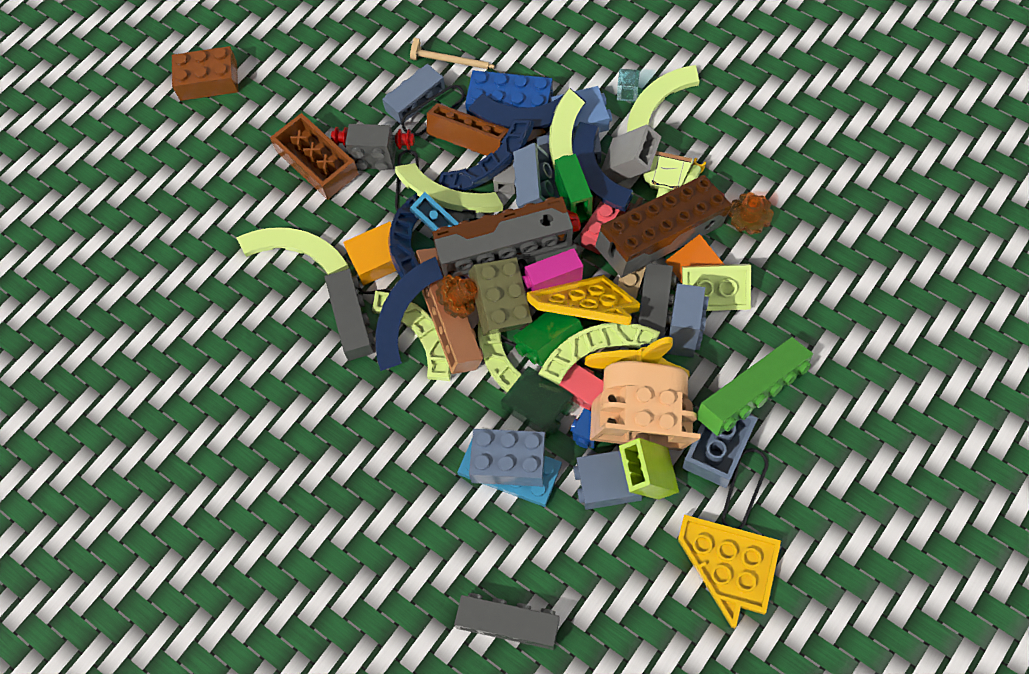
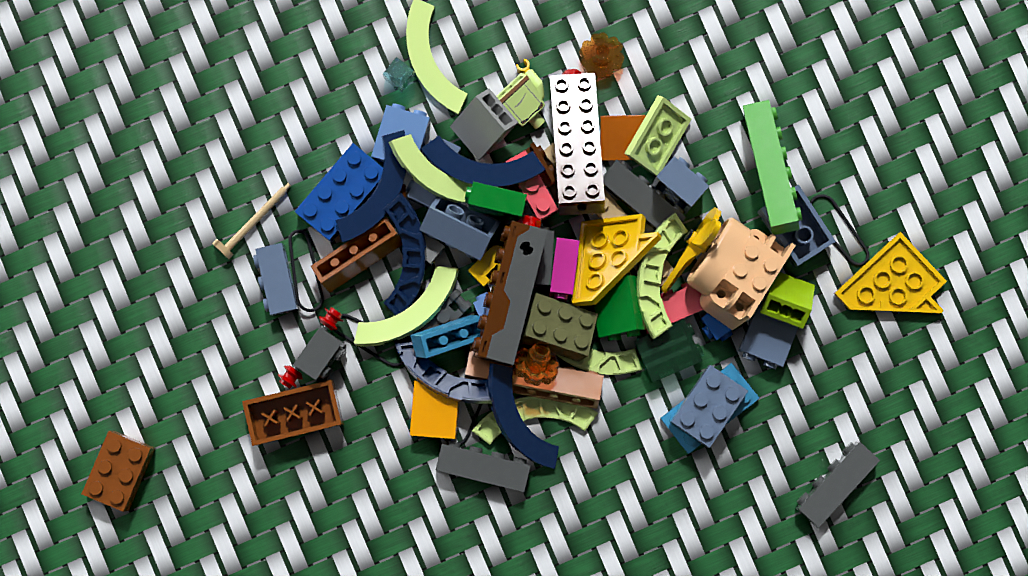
camera: 65 degrees left, 20 degrees up
yellowish green tile [236,228,349,275] -> none

